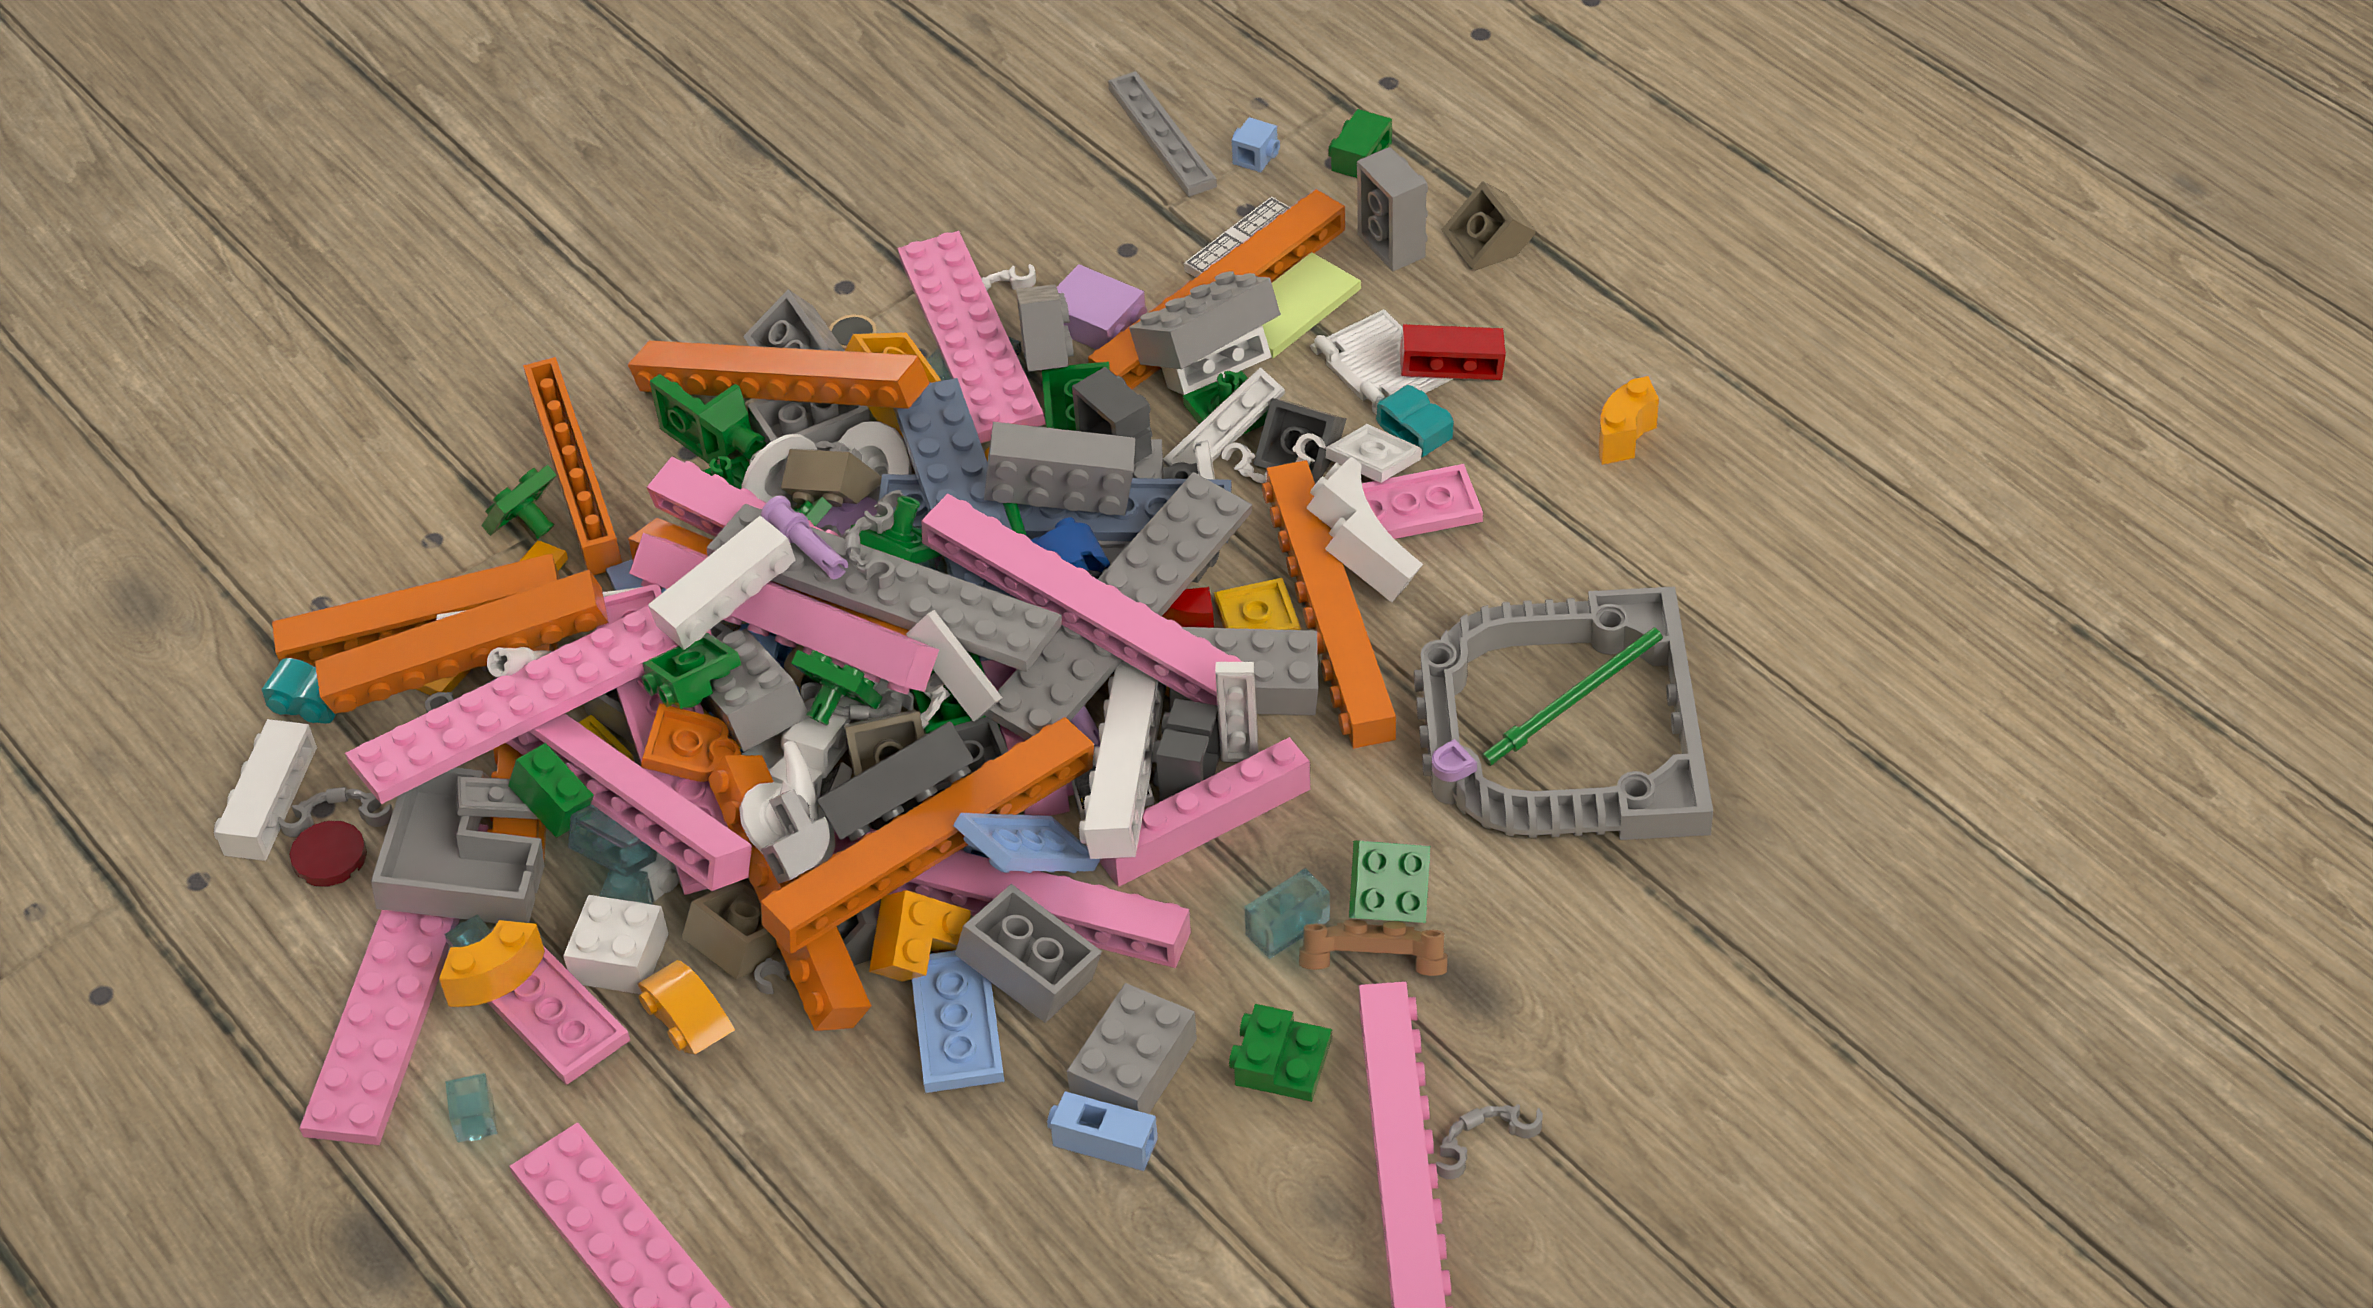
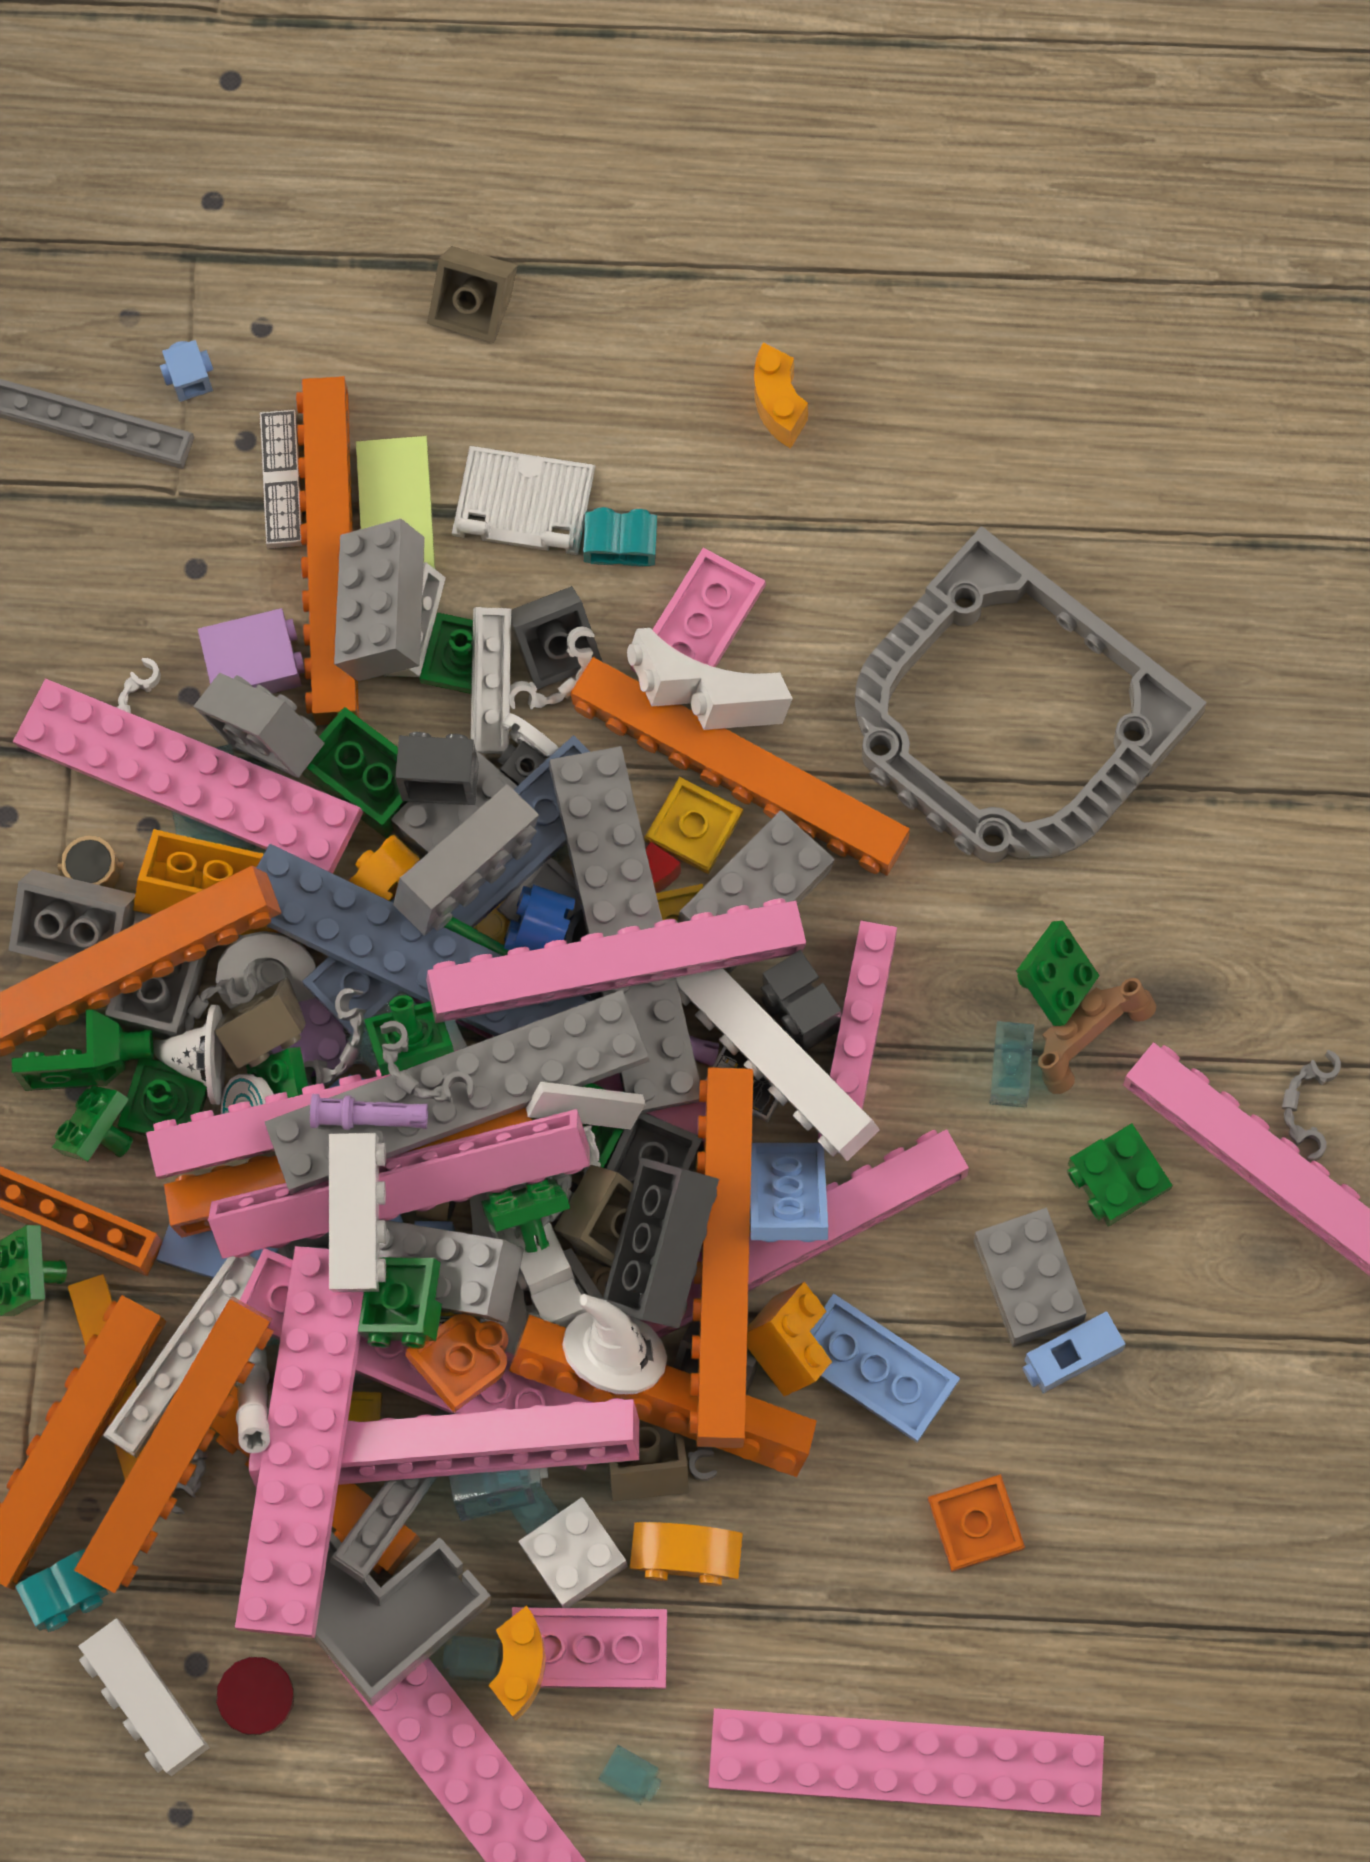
camera: 45 degrees left, 25 degrees up
light grey piece [278,787,393,837] -> none
green brick [508,743,594,838] -> none
light grey brick [761,789,830,884] -> none
light grey brick [955,884,1102,1023] -> none
white tile [1215,662,1258,762] -> none
white tile [1325,424,1422,483] -> none
green brick [1328,109,1392,178] -> none
light grey brick [1357,147,1428,272] -> none
red brick [1400,324,1506,380] -> none
lavender tile [1432,739,1477,782] -> none
green bar [1482,627,1663,766] -> none
none -> green plate [52,1085,133,1162]
none -> orange tile [928,1474,1025,1572]

